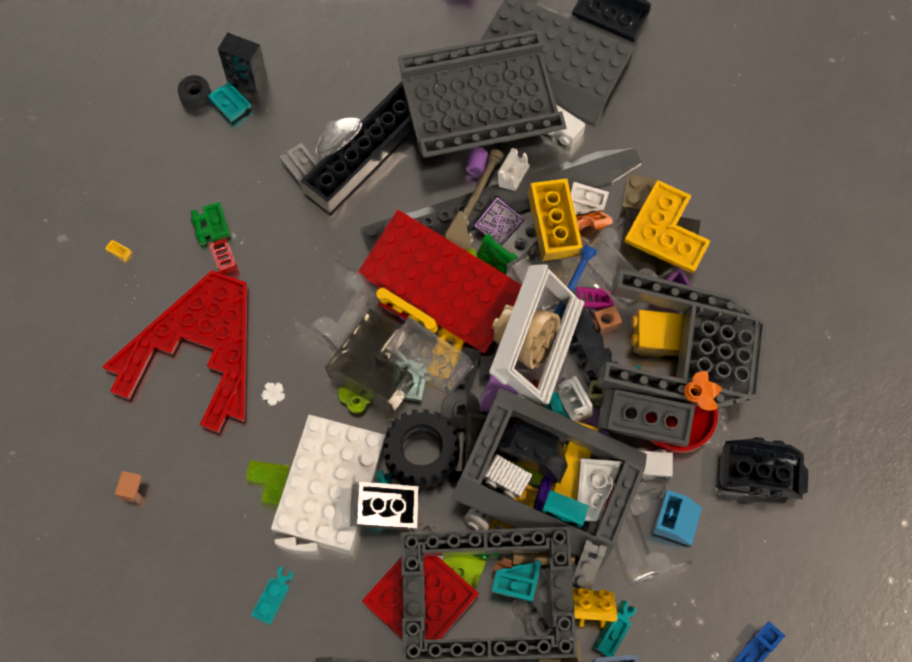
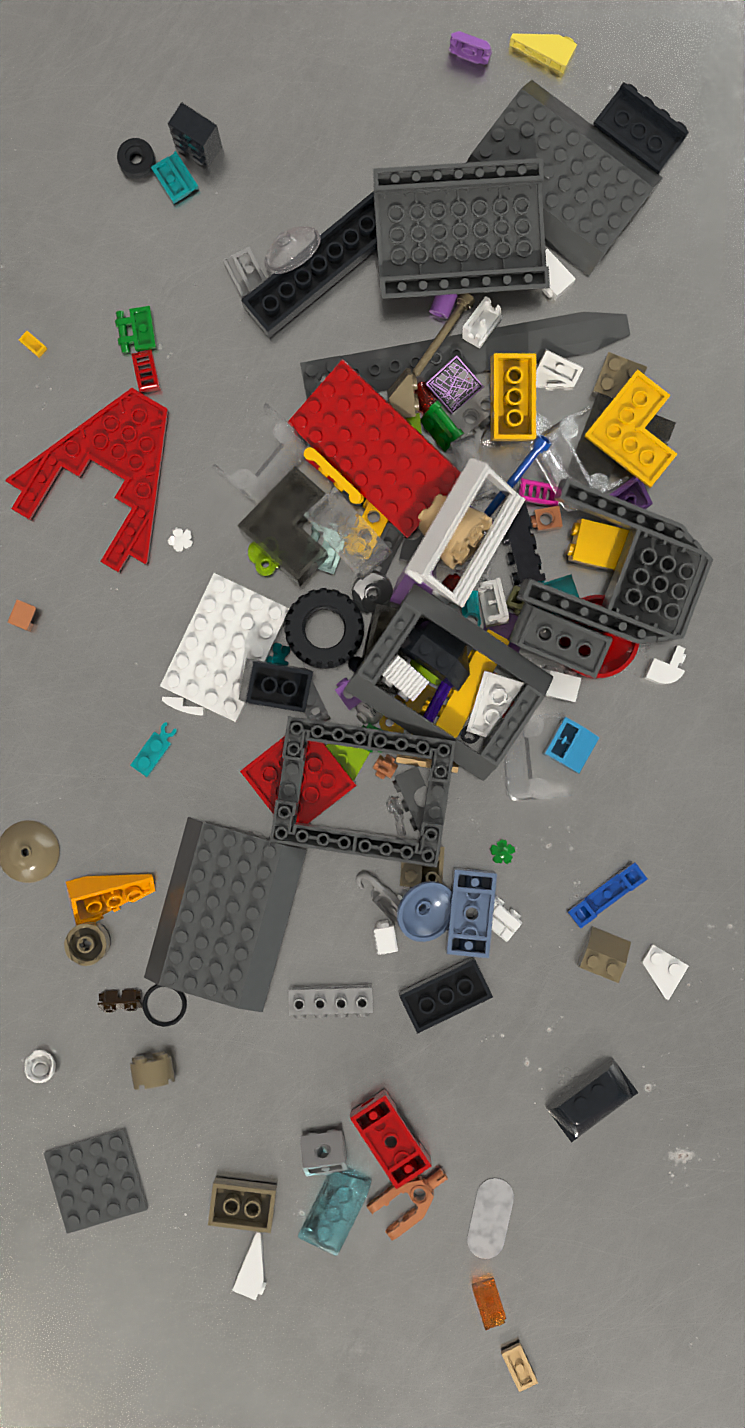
camera: 15 degrees right, 20 degrees up
clear neon green plate [246,460,290,506] -> none
teal wing [491,561,541,602] -> none
teal slope [542,490,589,530] -> none
light grey plate [572,540,607,590] -> none
yellow plate [572,588,617,628] -> none
orange plate [576,211,613,231] -> none
teal plate [593,600,636,657] -> none
orange plate [684,371,722,411] -> none
black slope [719,437,808,500] -> none
none -> medium lavender brick [335,678,362,711]
none -> clear red cone [415,382,438,414]
none -> green plant [490,839,515,864]
none -> white brick [643,645,686,684]

